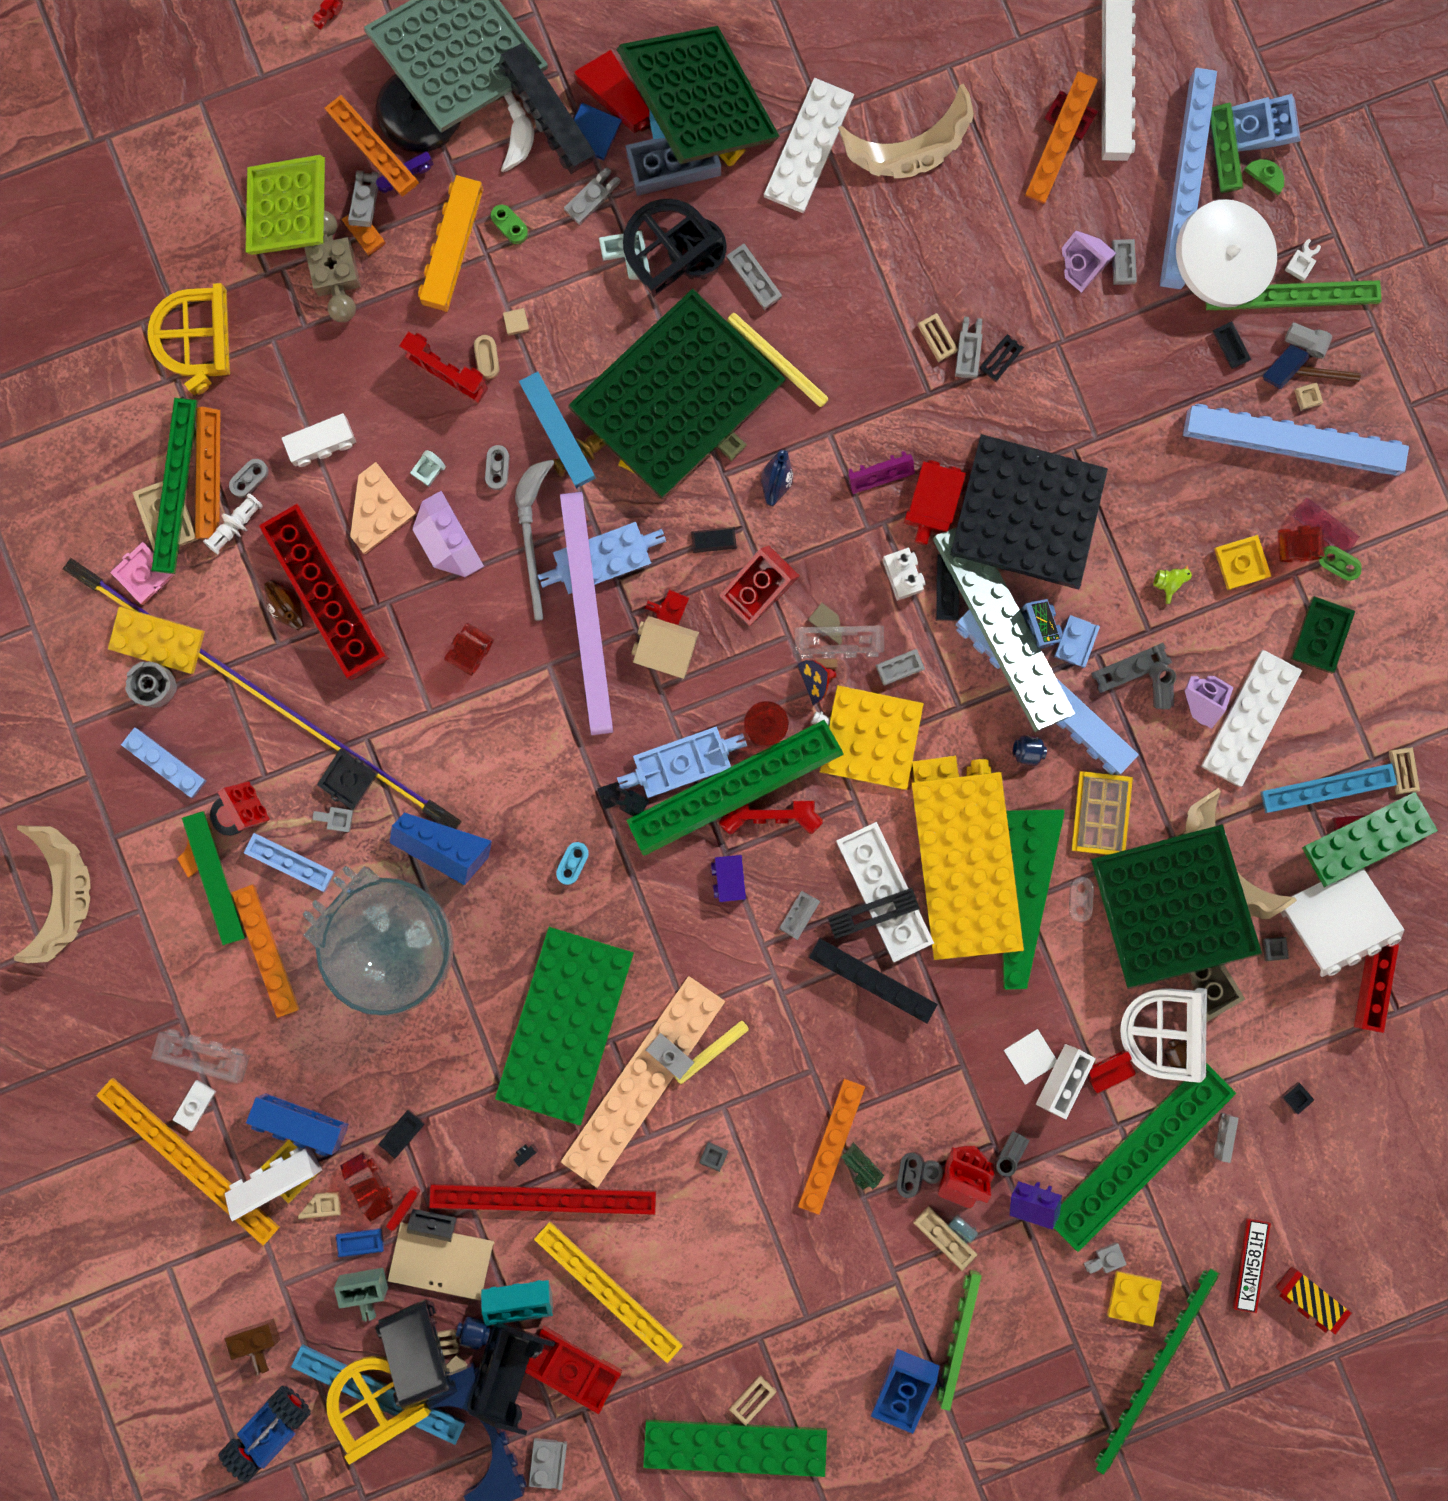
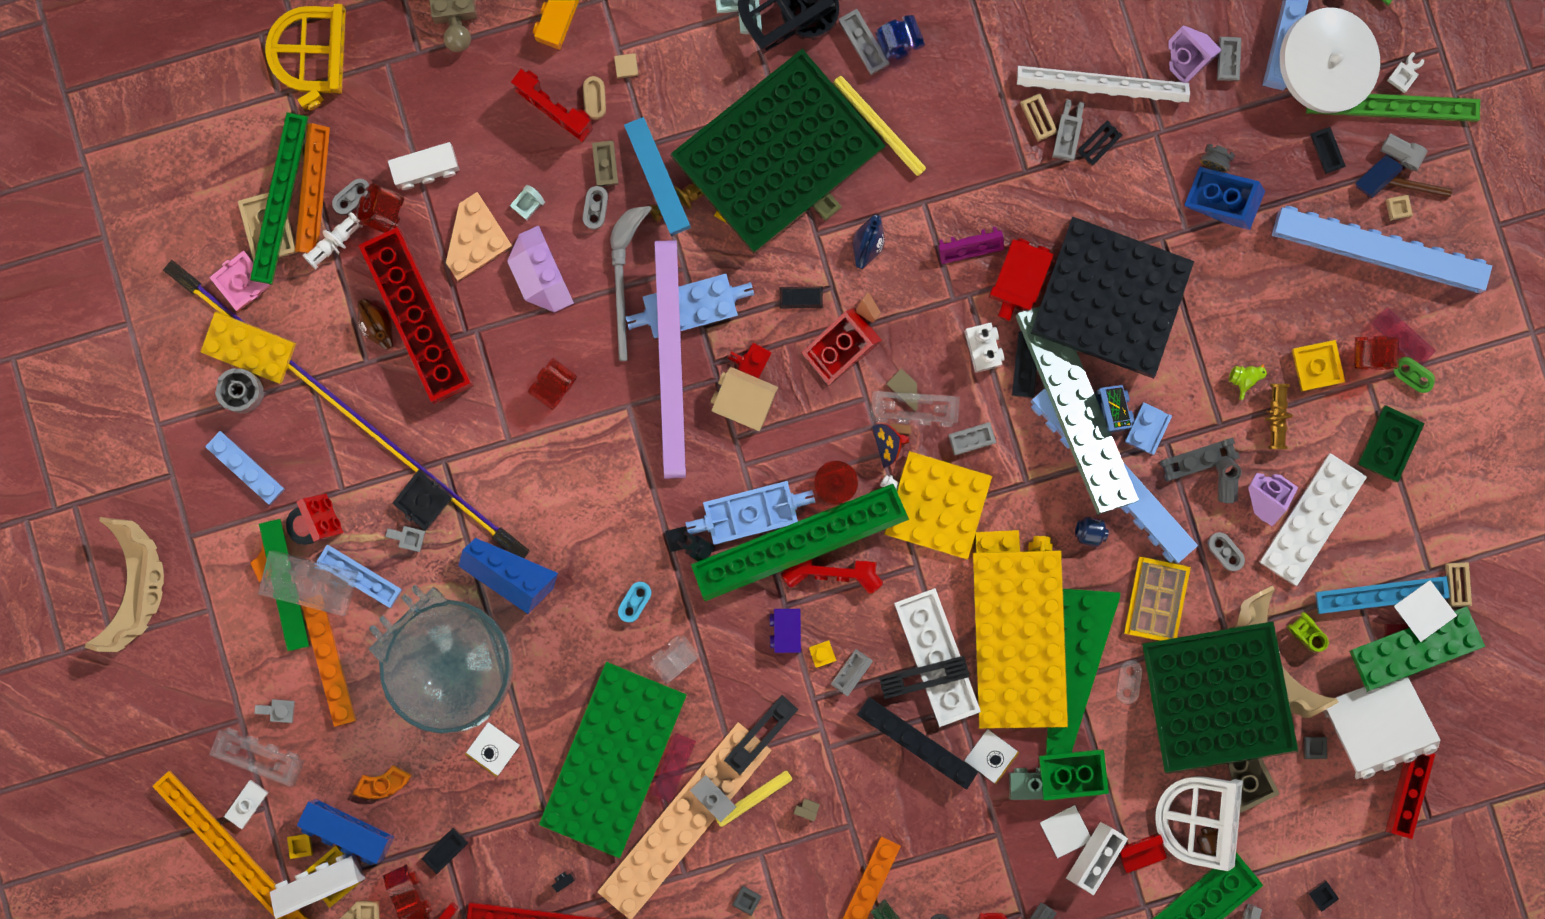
camera: 10 degrees right, 0 degrees up
none -> light grey plate [254,699,295,723]
none -> clear brick [258,550,358,616]
none -> yellow plate [287,834,313,859]
none -> orange tile [353,765,412,799]
none -> clear red brick [356,183,404,233]
none -> white sticker [465,722,520,777]
none -> dark tan plate [592,141,619,187]
none -> clear brick [650,636,701,684]
none -> clear pink plate [651,733,696,802]
none -> black container [724,695,798,775]
none -> dark tan piece [794,798,820,821]
none -> yellow plate [809,640,836,668]
none -> nougat slope [855,292,881,323]
none -> clear blue brick [875,15,925,60]
none -> white sticker [964,729,1019,784]
none -> sand green brick [1009,767,1043,800]
none -> white plate [1017,66,1190,102]
none -> green slope [1038,749,1109,801]
none -> blue slope [1184,167,1265,230]
none -> dark grey wheel [1200,144,1235,173]
none -> light grey plate [1208,532,1245,571]
none -> pearl gold piece [1264,383,1293,449]
none -> lime piece [1287,612,1329,653]
none -> white sticker [1394,581,1457,642]

